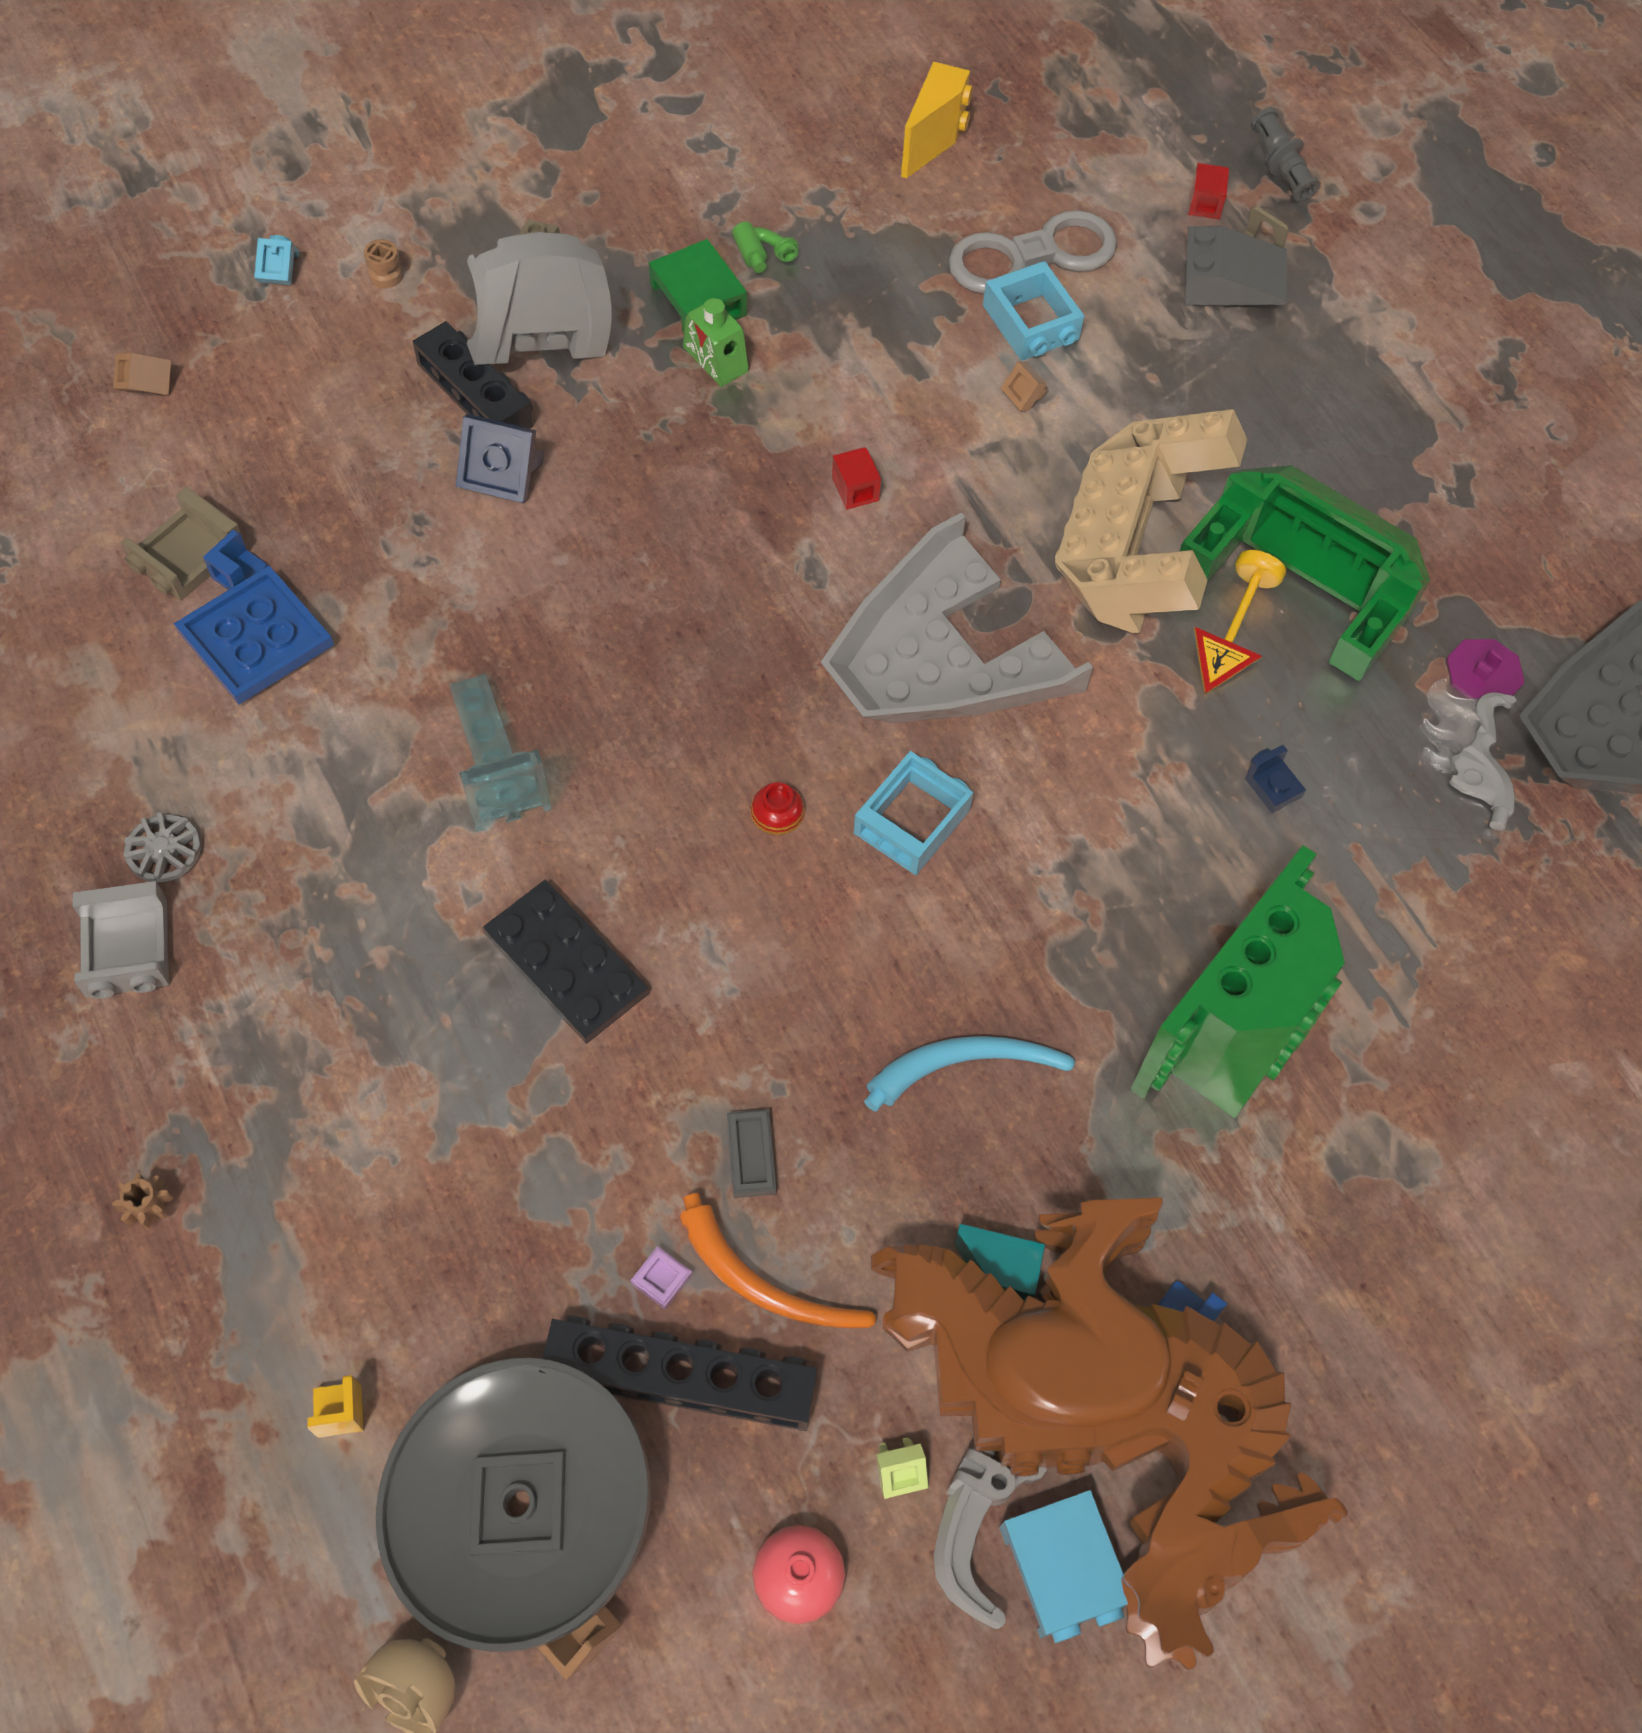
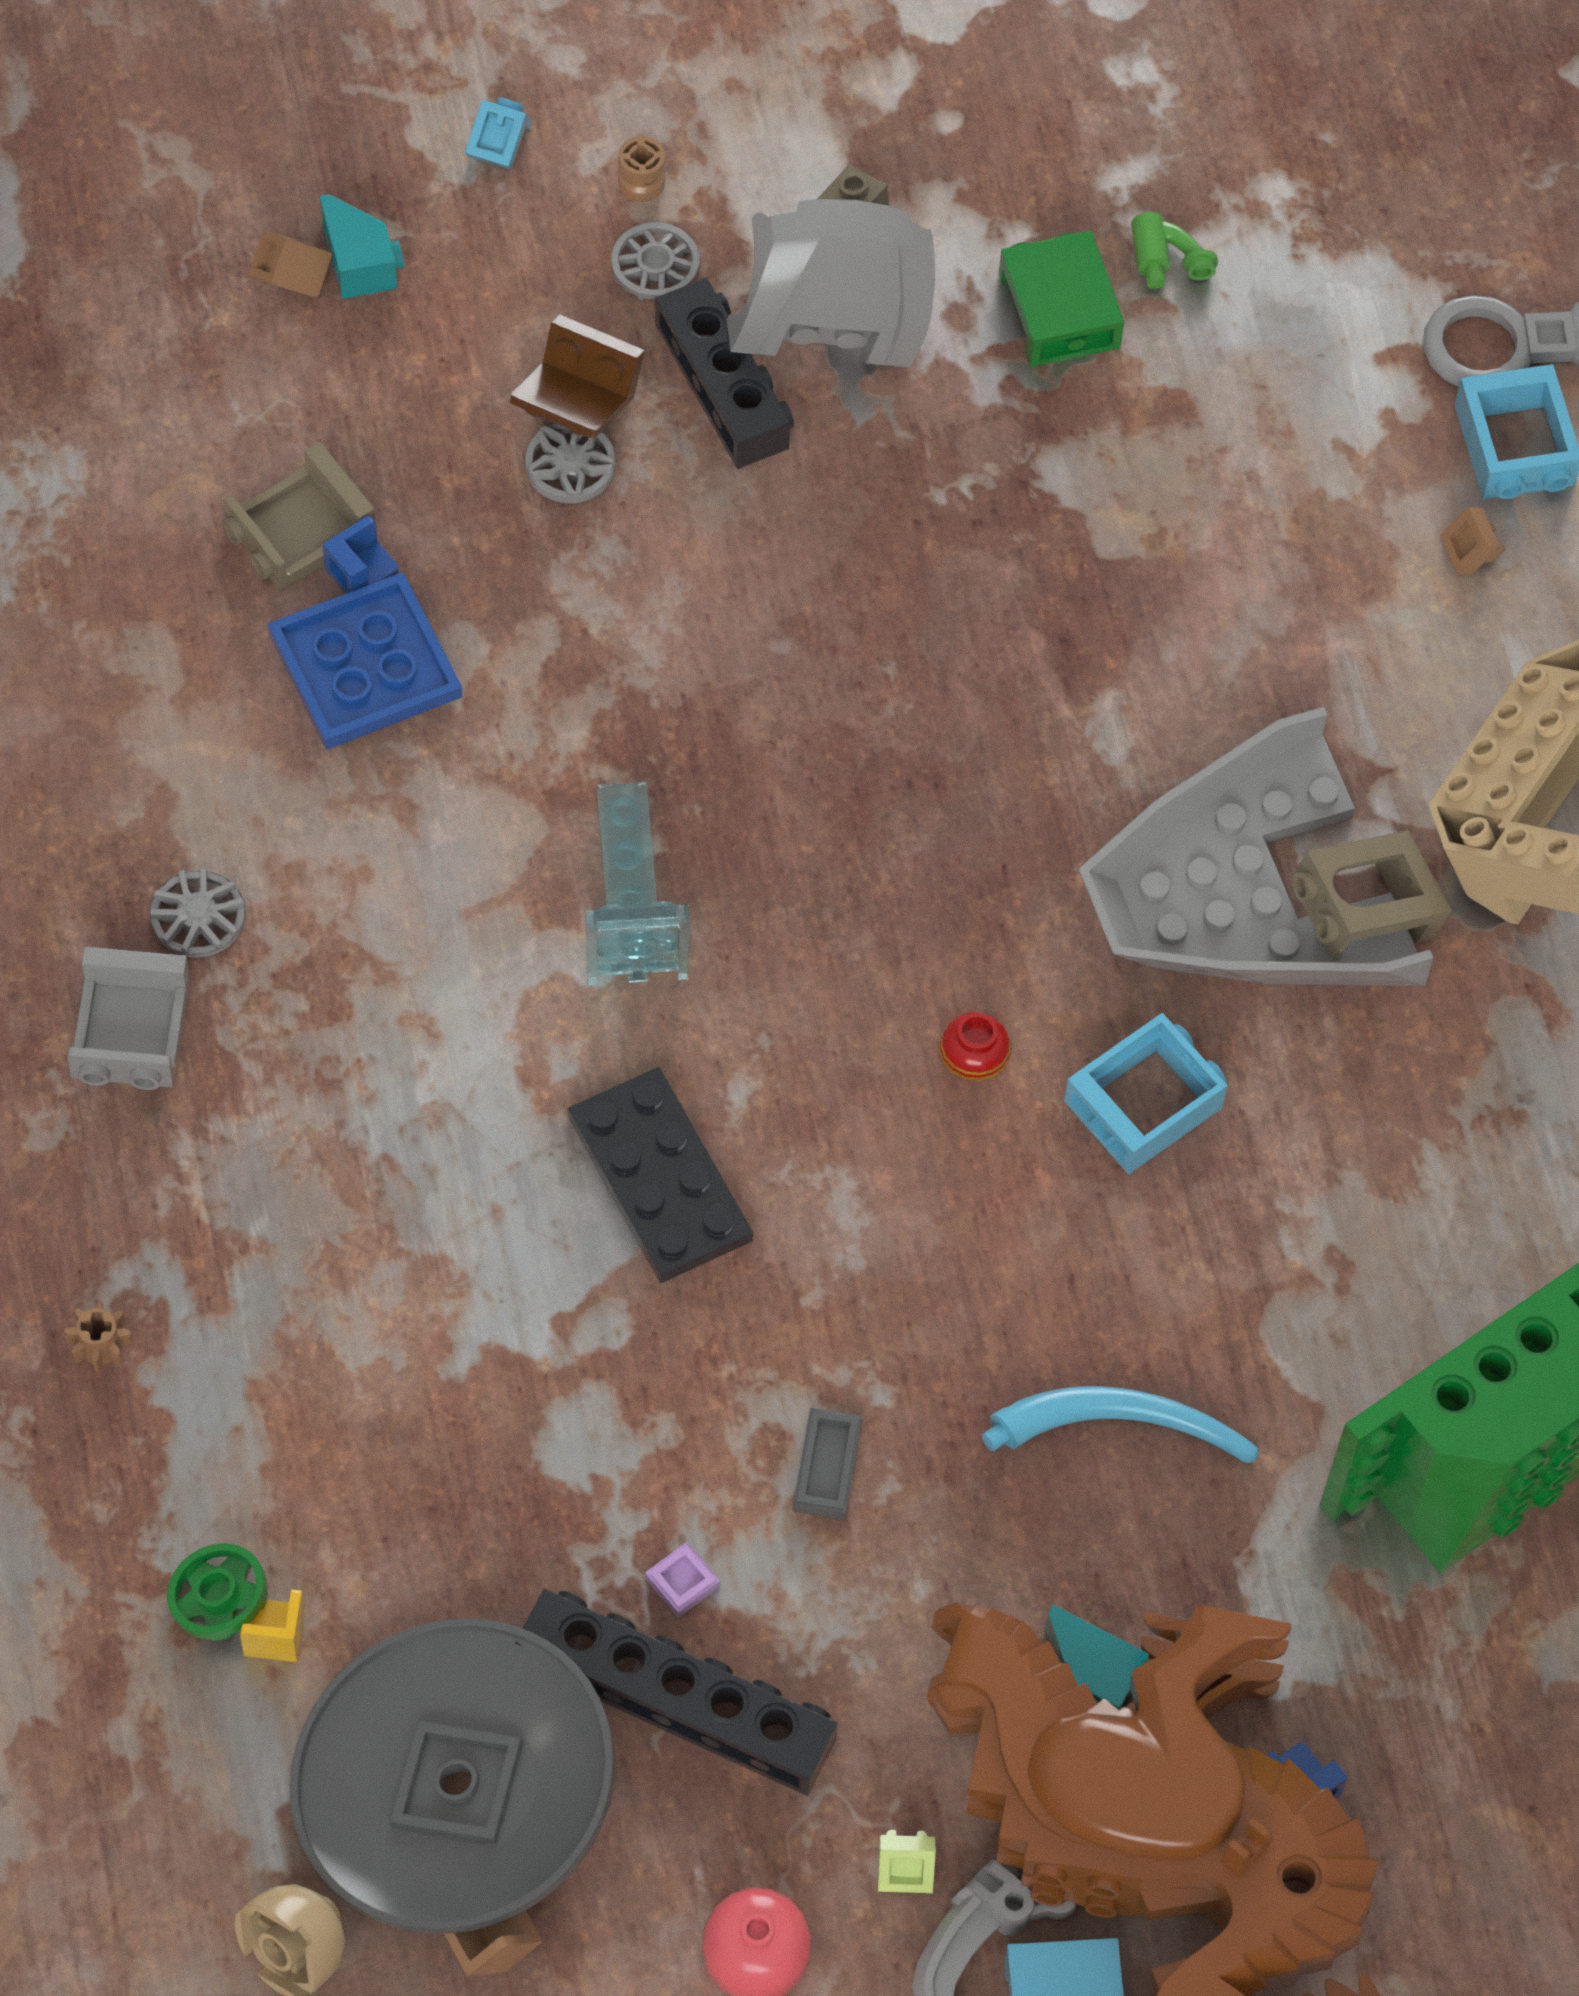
camera: 15 degrees right, 0 degrees up
bracket [455,414,544,503] -> none
orange animal [679,1193,877,1328] -> none
bright green torso [683,298,748,387] -> none
red panel [832,447,881,510] -> none
yellow slope [901,61,973,178] -> none
none -> green wheel [167,1543,268,1641]
none -> teal slope [320,194,404,299]
none -> reddish brown bracket [510,314,645,438]
none -> light grey wheel [525,423,615,503]
none -> light grey wheel [611,222,700,301]
none -> dark tan panel [1290,830,1452,961]

